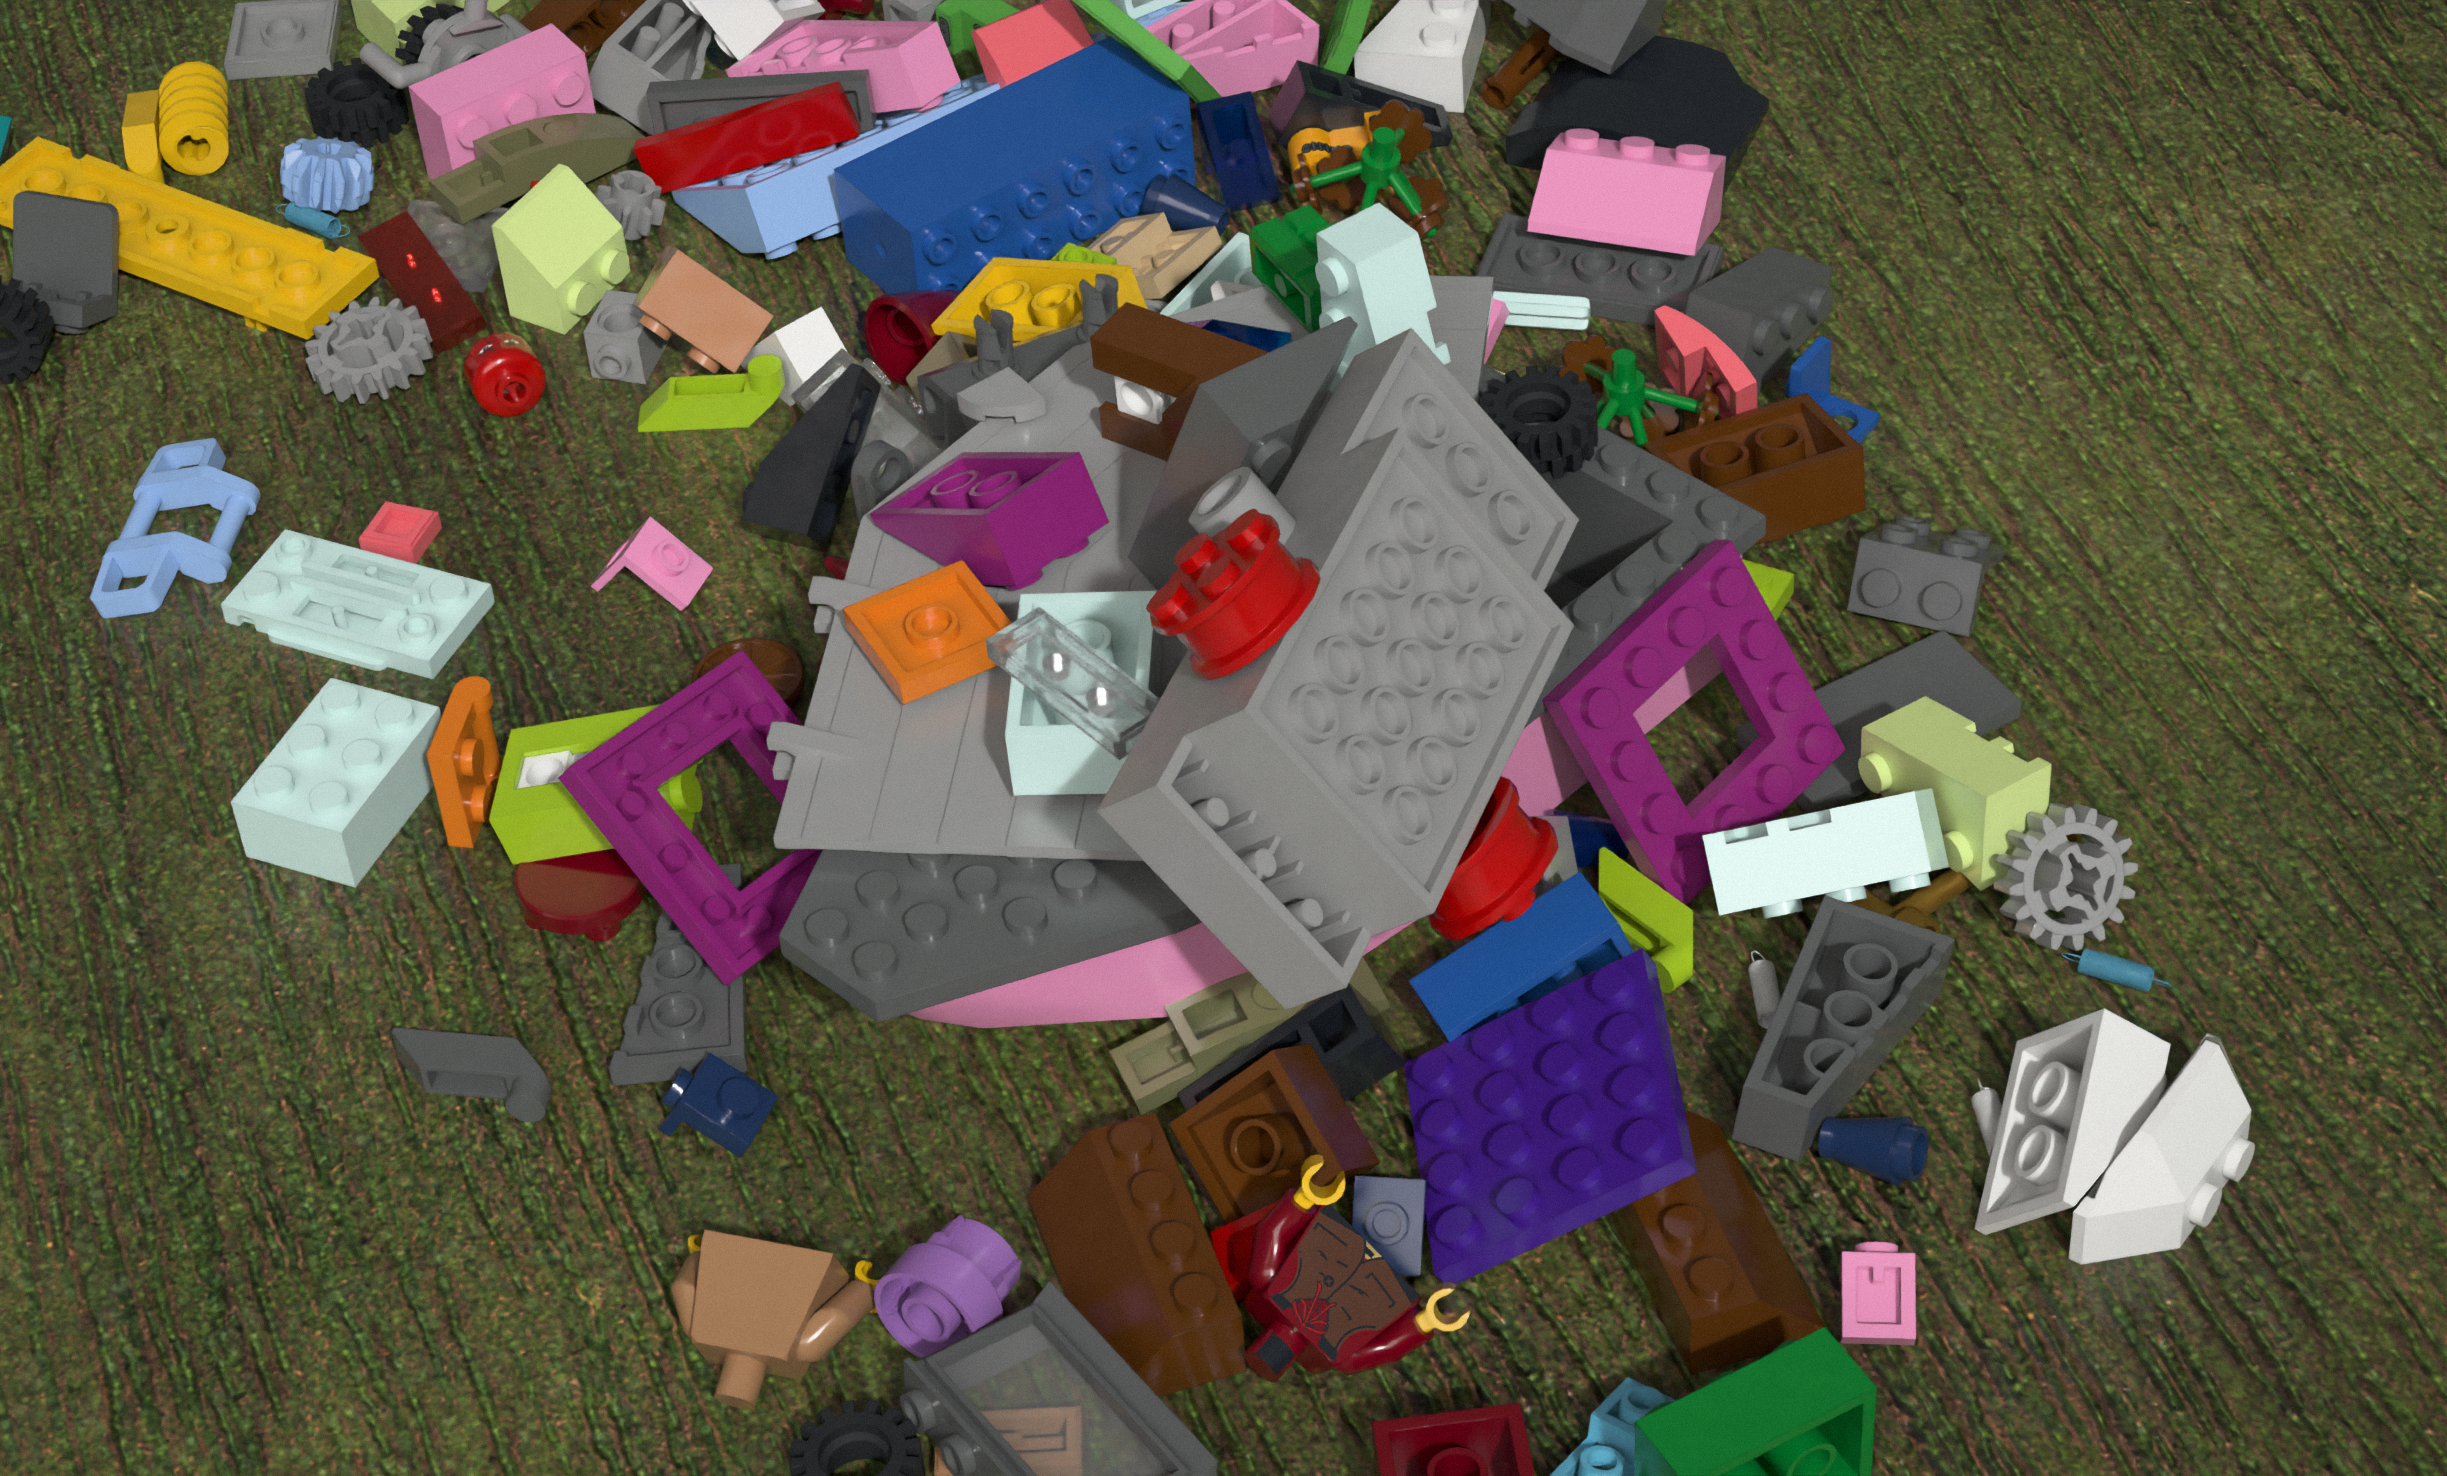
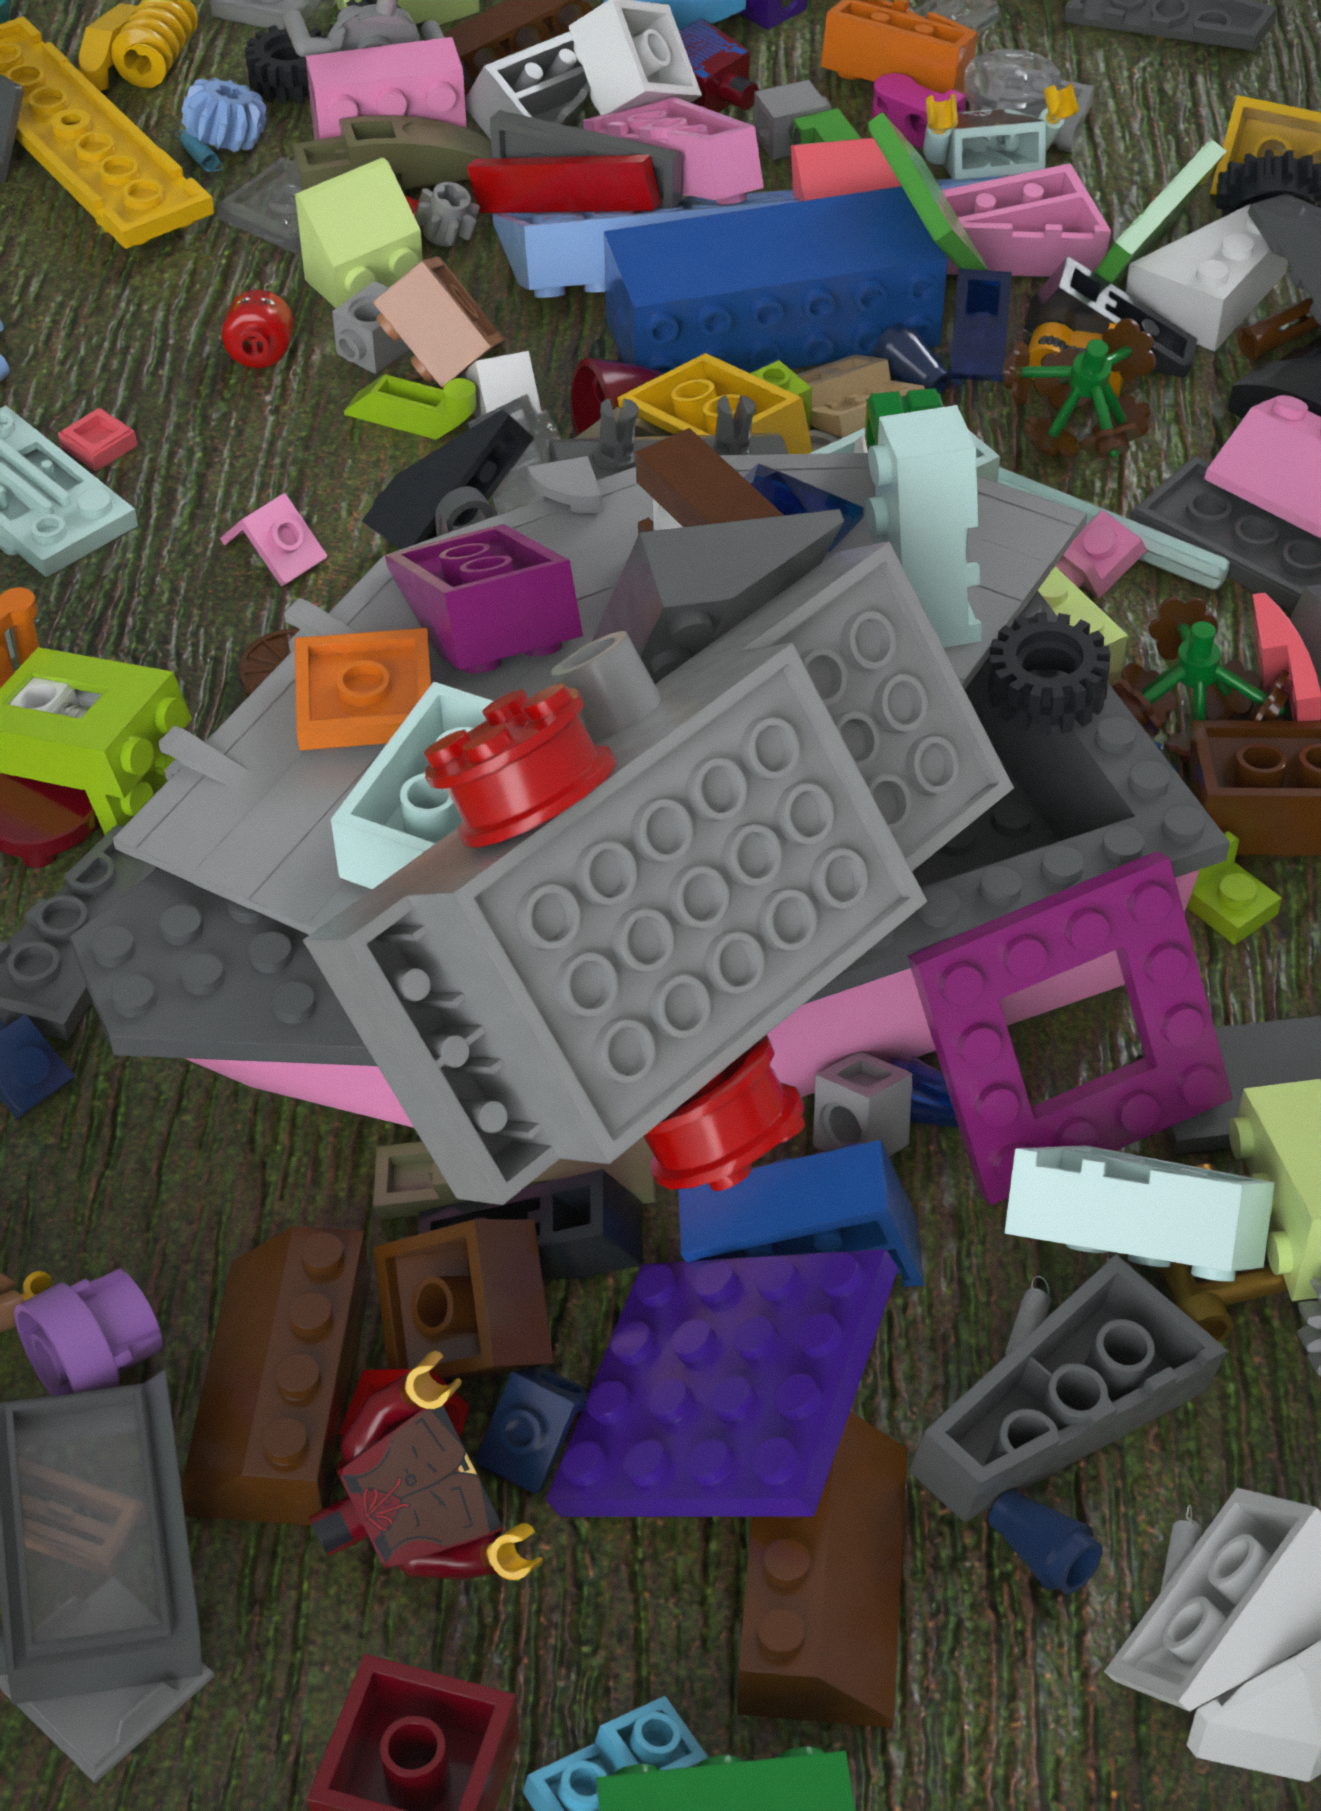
camera: 20 degrees right, 5 degrees up
light grey gear [305,296,433,404] -> none
clear red tile [357,210,487,354] -> none
magenta plate [558,650,823,987] -> none
clear tile [985,607,1160,760] -> none
lime piece [1599,847,1693,993] -> none
bright pink bracket [1839,1242,1916,1345] -> none

